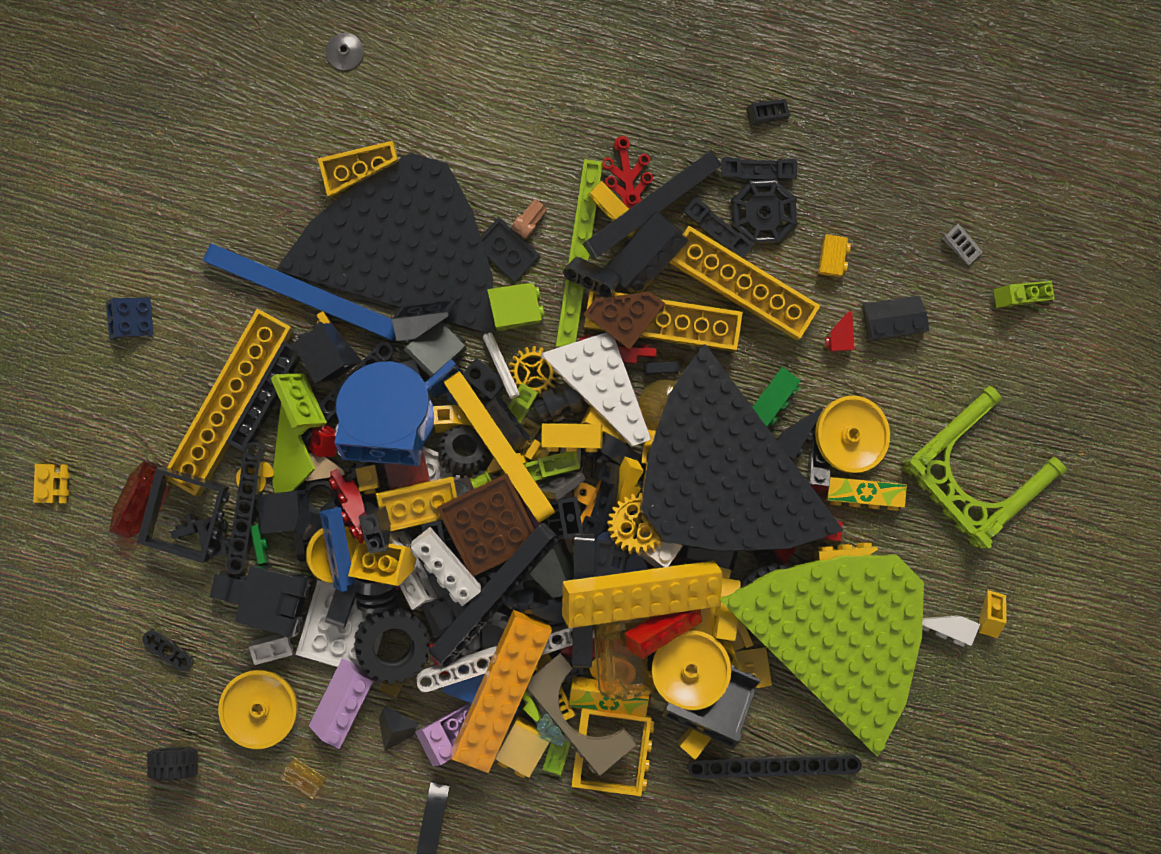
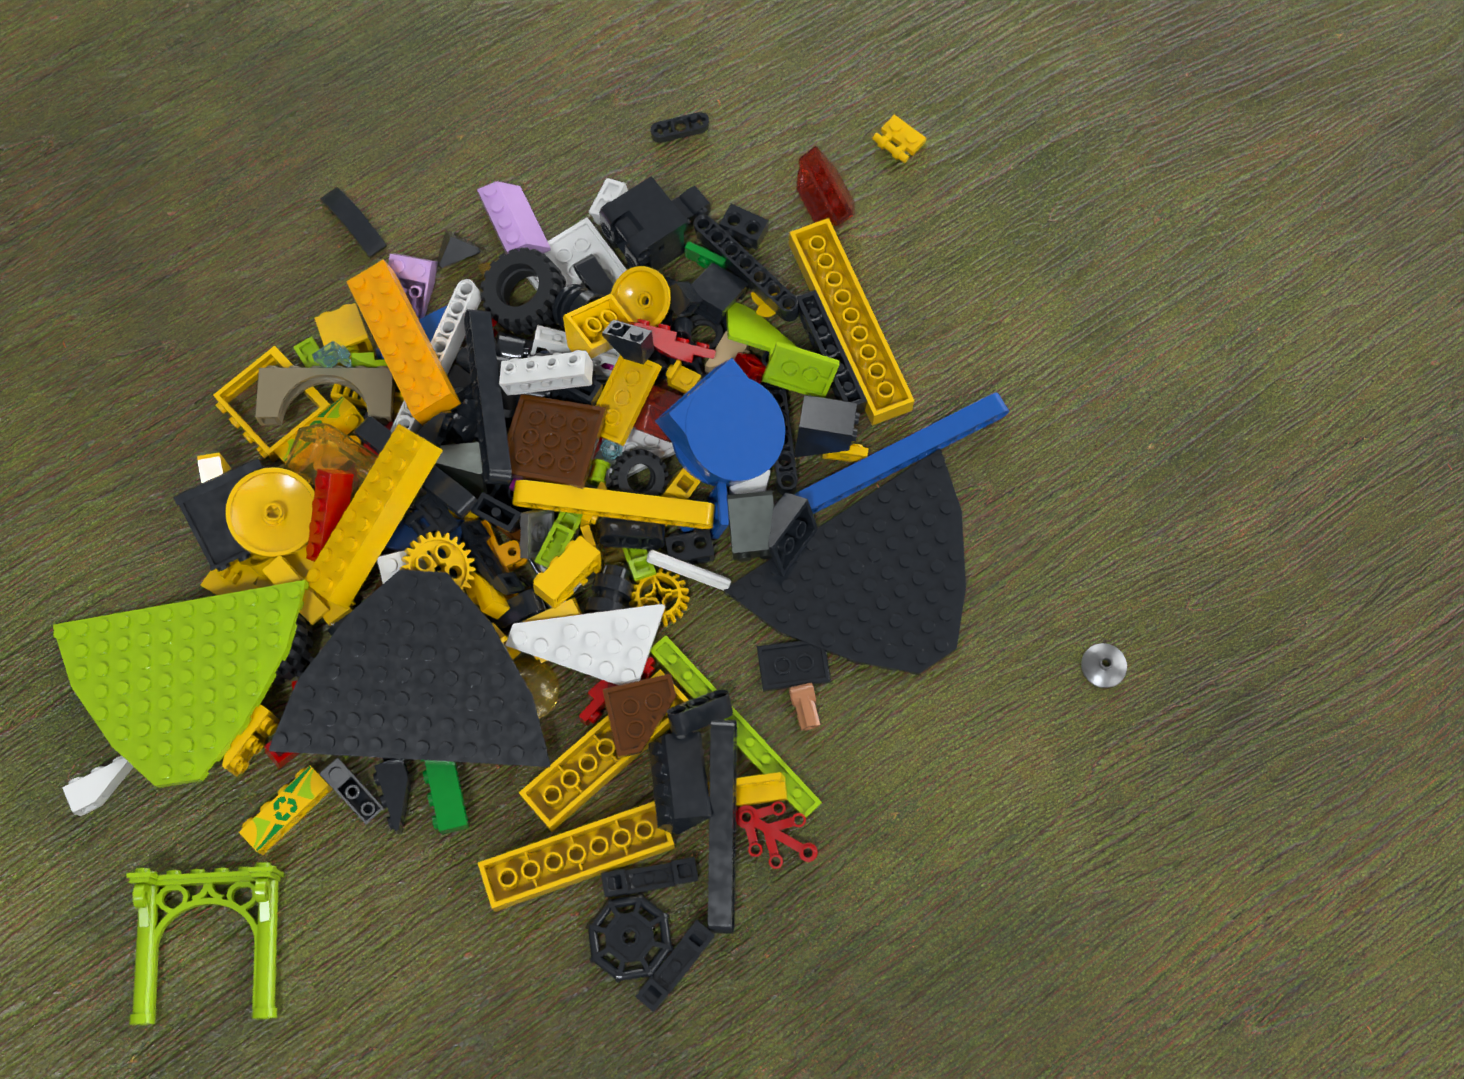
camera: 130 degrees right, 15 degrees down
dark blue bracket [106,298,154,340] -> none
black window [137,466,230,563] -> none
black tyre [147,747,198,780] -> none
black bracket [170,514,199,539] -> none
yellow dish [218,670,298,749] -> none
clear yellow slope [281,758,325,799] -> none
yellow wedge [318,141,399,198] -> none
blue fence [320,507,354,592] -> none
lime slope [488,283,545,332] -> none
black beam [644,362,680,374] -> none
black beam [687,753,862,778] -> none
black slope [747,99,790,126] -> none
yellow dish [815,396,890,473] -> none
yellow brick [818,234,851,278] -> none
red slope [825,311,855,353] -> none
black slope [862,296,929,341] -> none
yellow slope [979,590,1006,638] -> none

